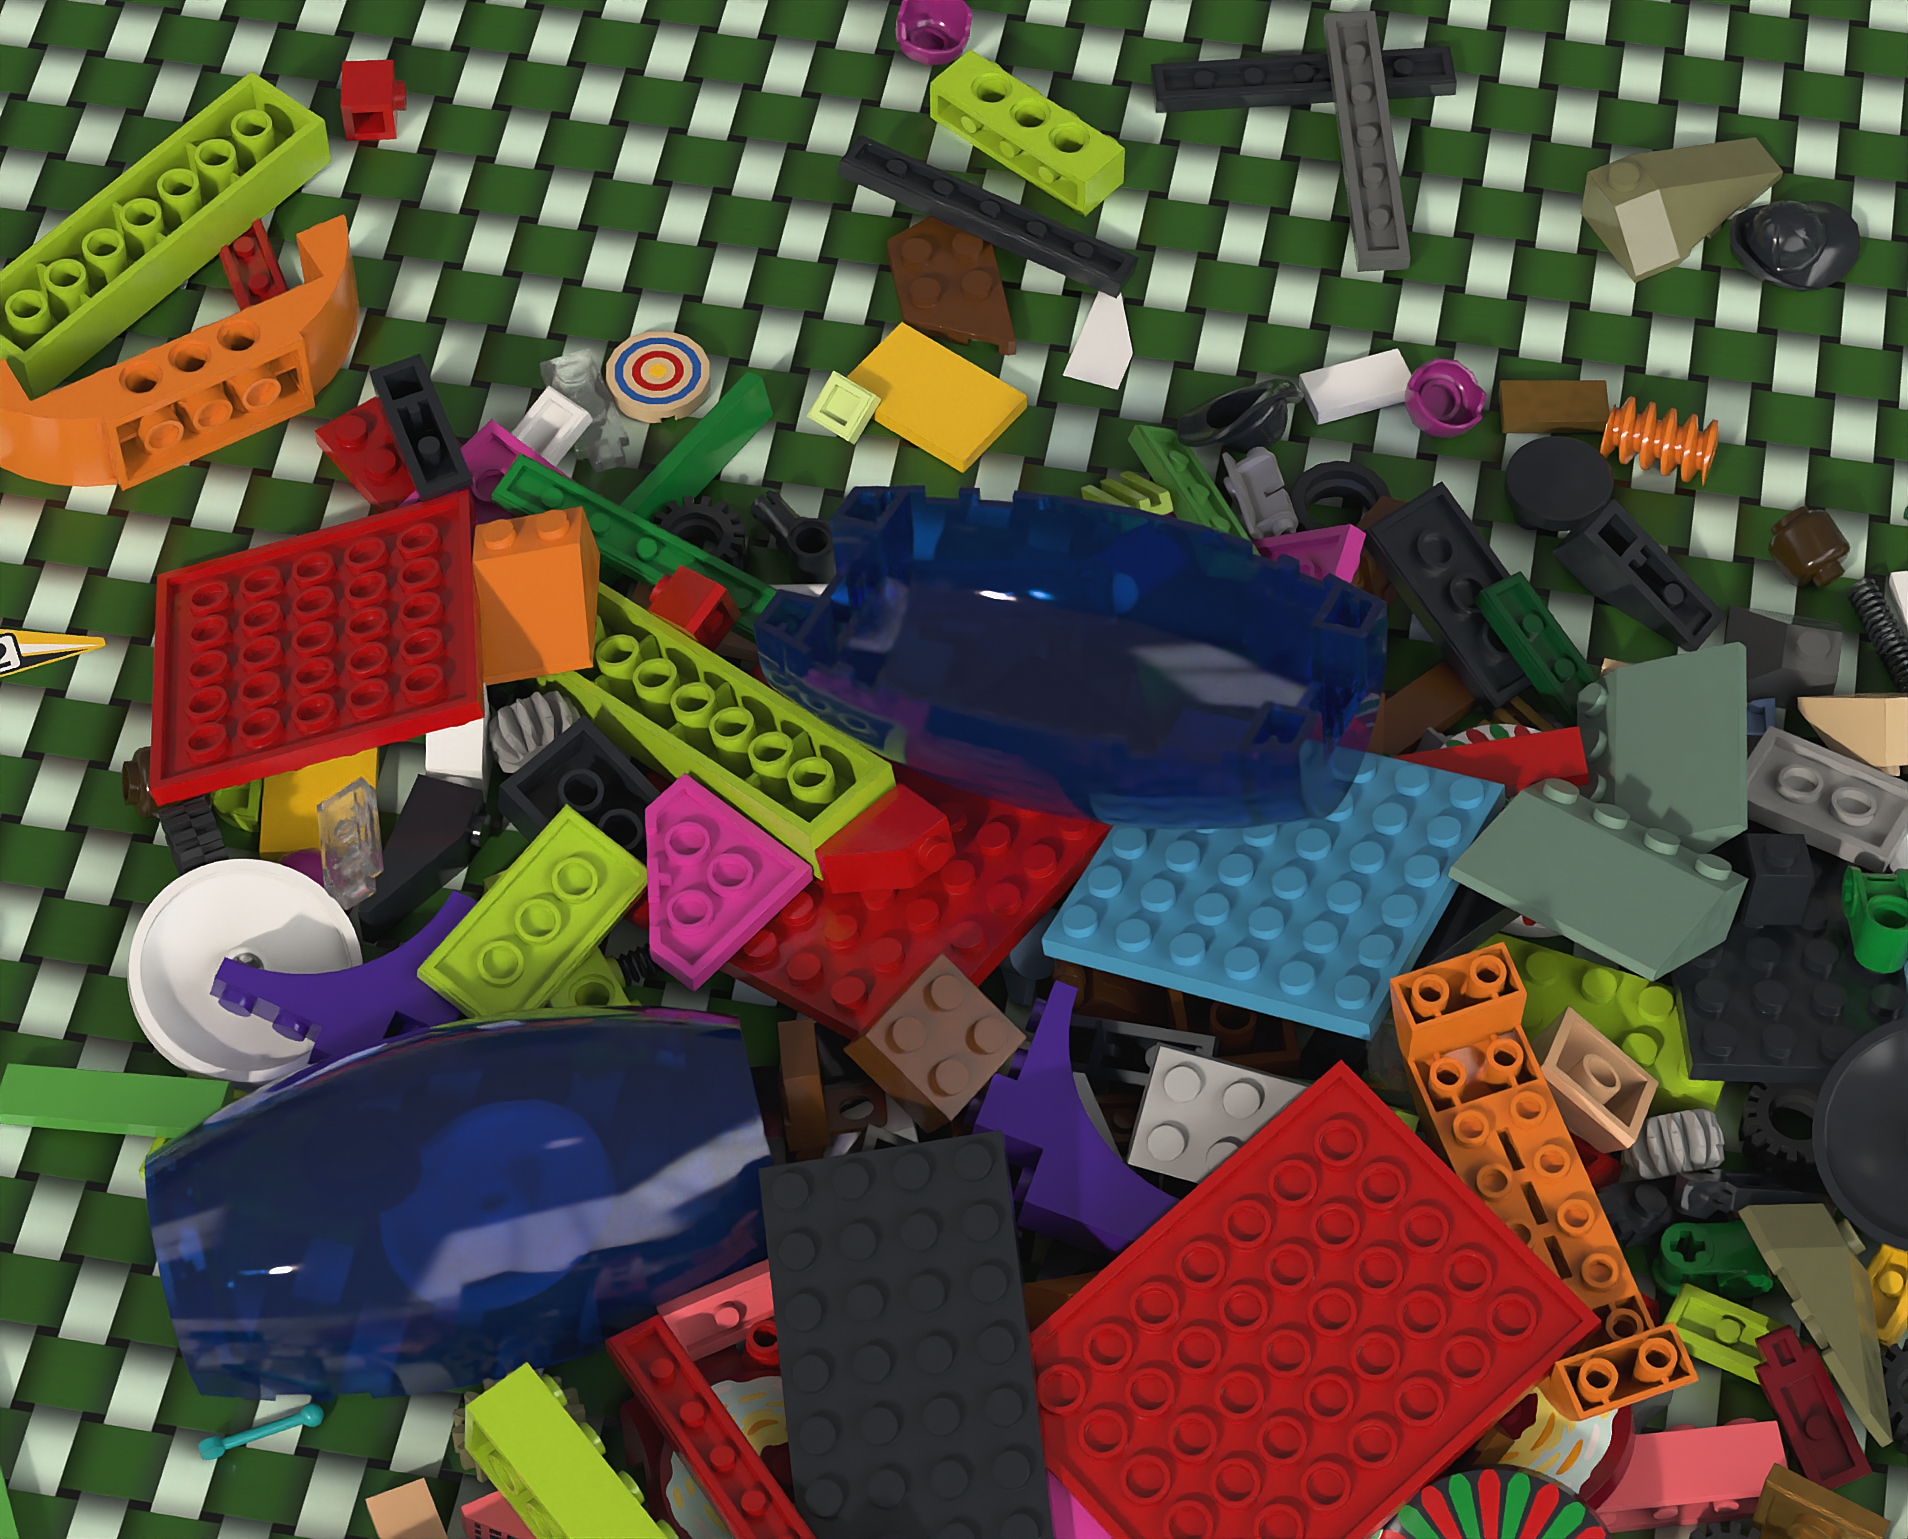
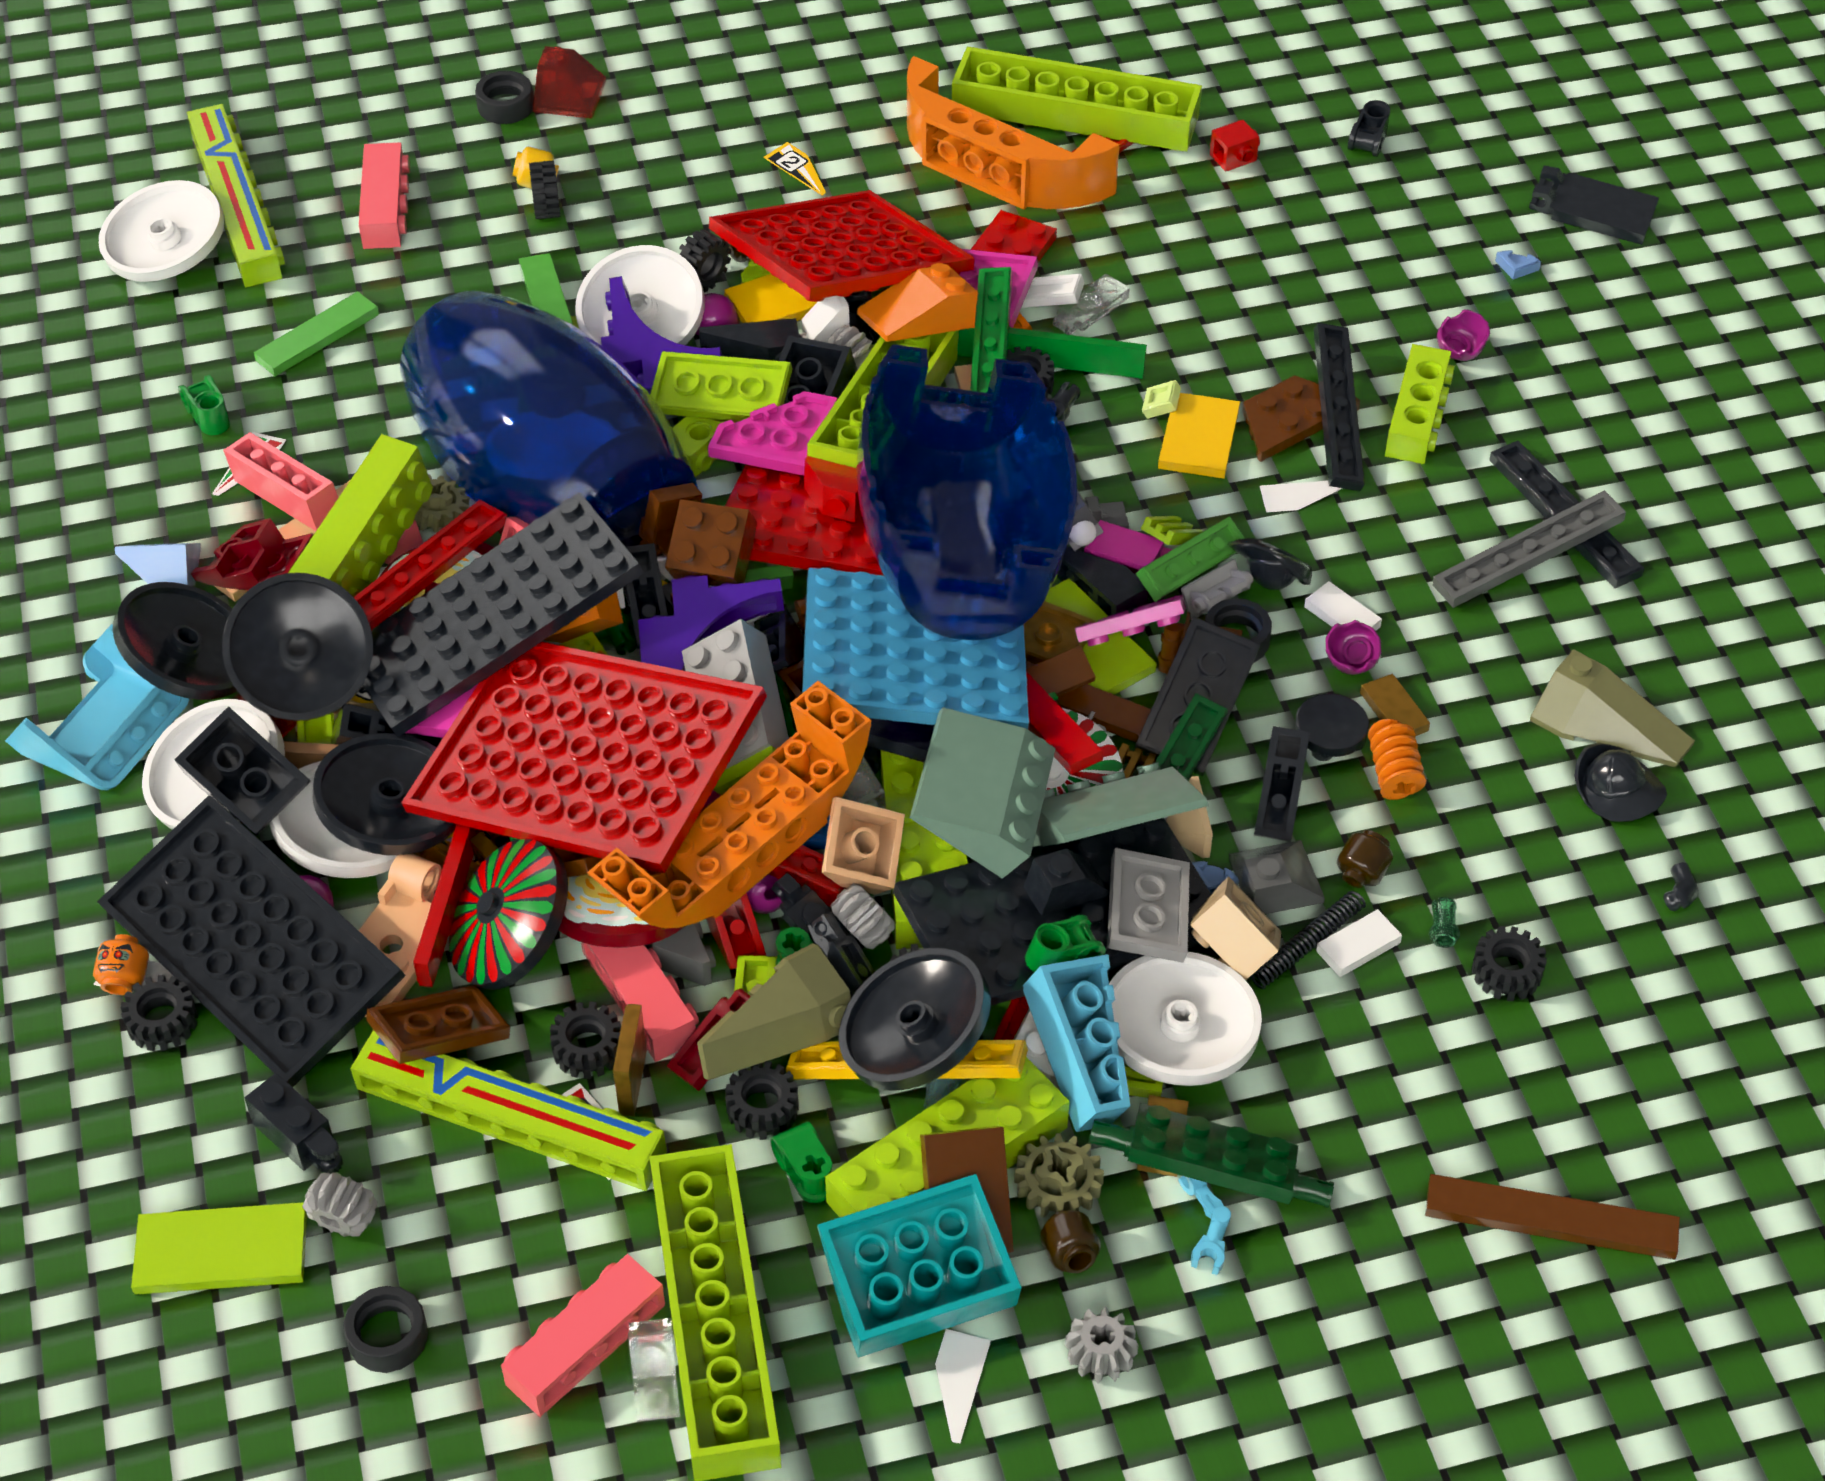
camera: 65 degrees right, 5 degrees down
teal hinge [198,1403,324,1460] -> none
clear hinge [317,777,384,910] -> none
black slope [369,354,473,502] -> none
tan tile [606,331,710,423] -> none
red slope [648,565,741,653] -> none

